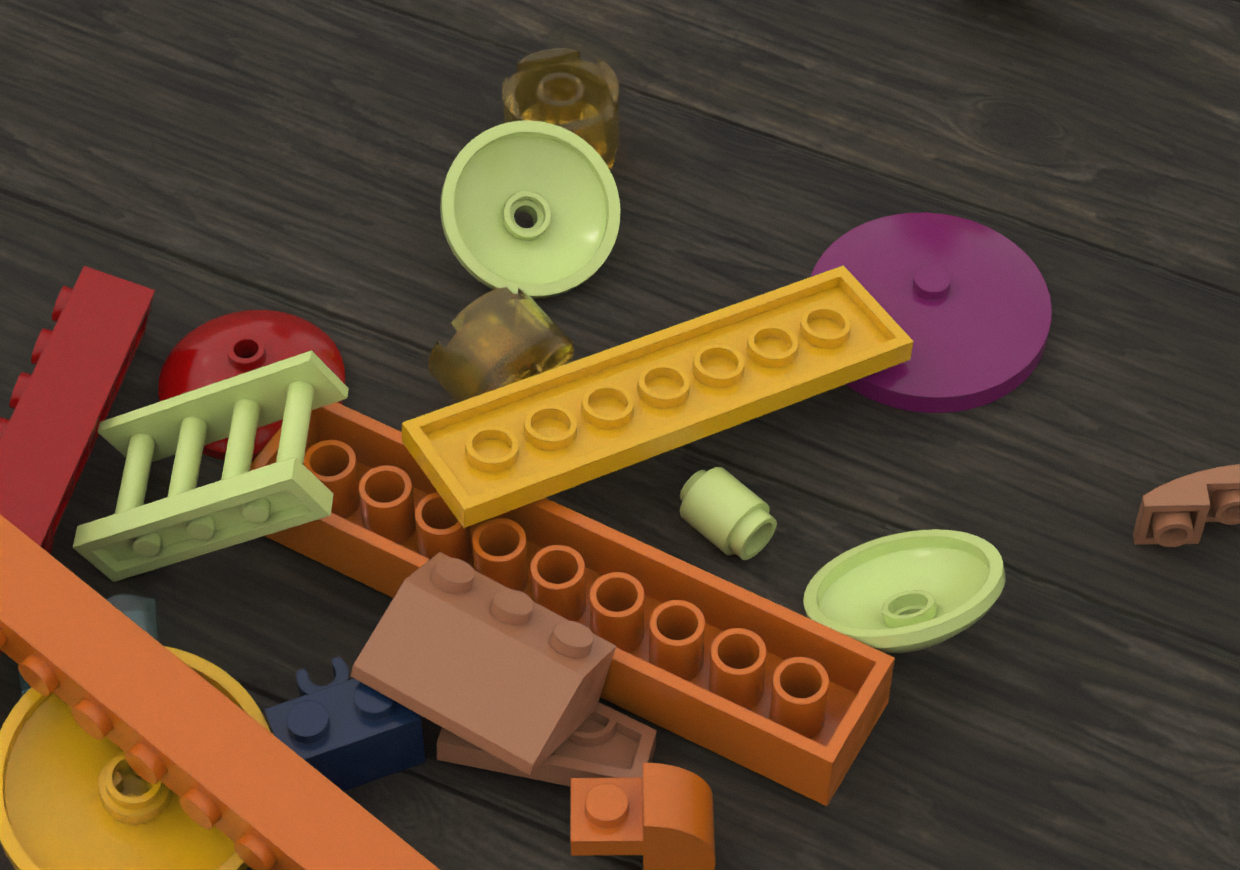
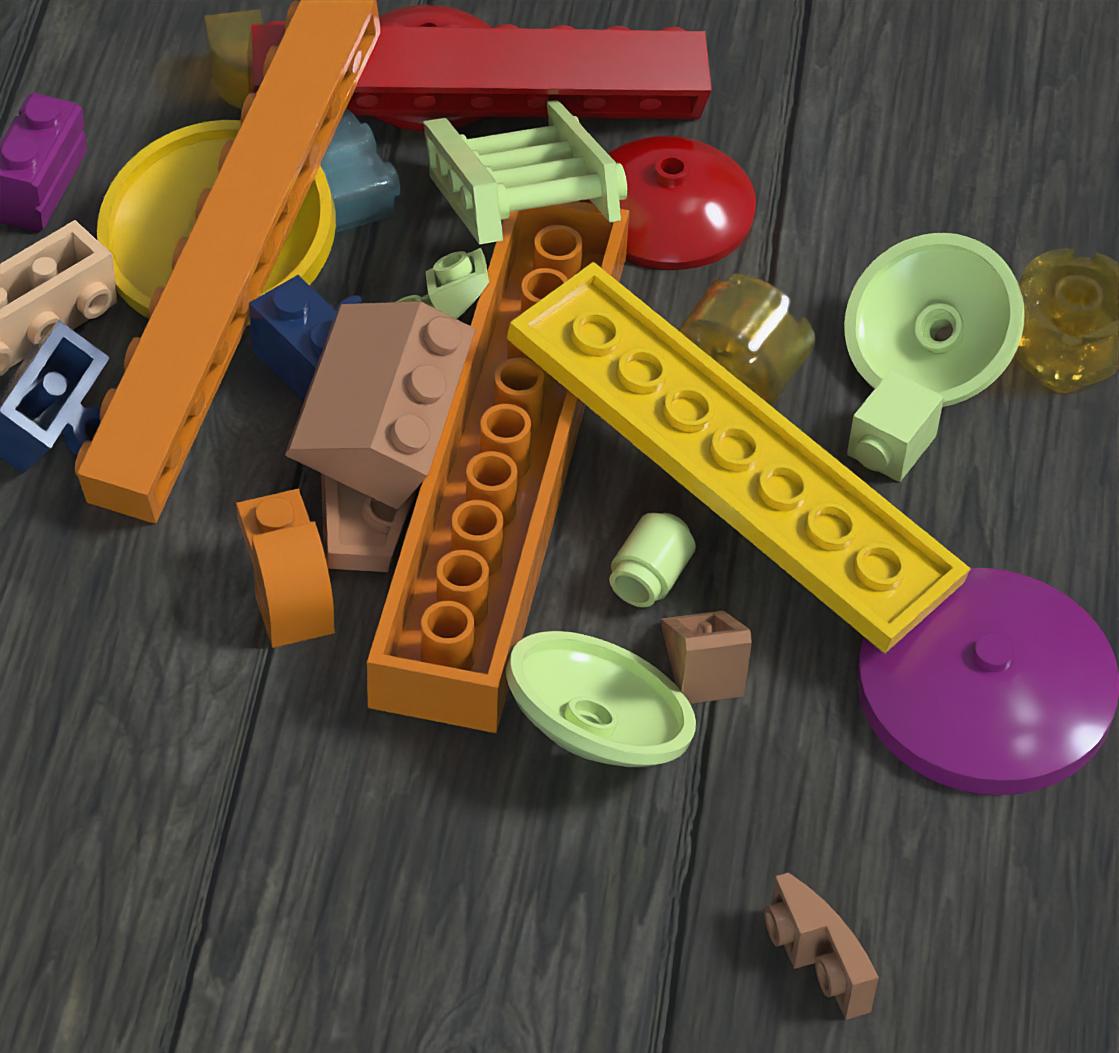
camera: 70 degrees right, 0 degrees up
none -> yellowish green slope [396,248,489,319]
none -> nougat slope [661,611,752,704]
none -> yellowish green brick [847,370,944,482]

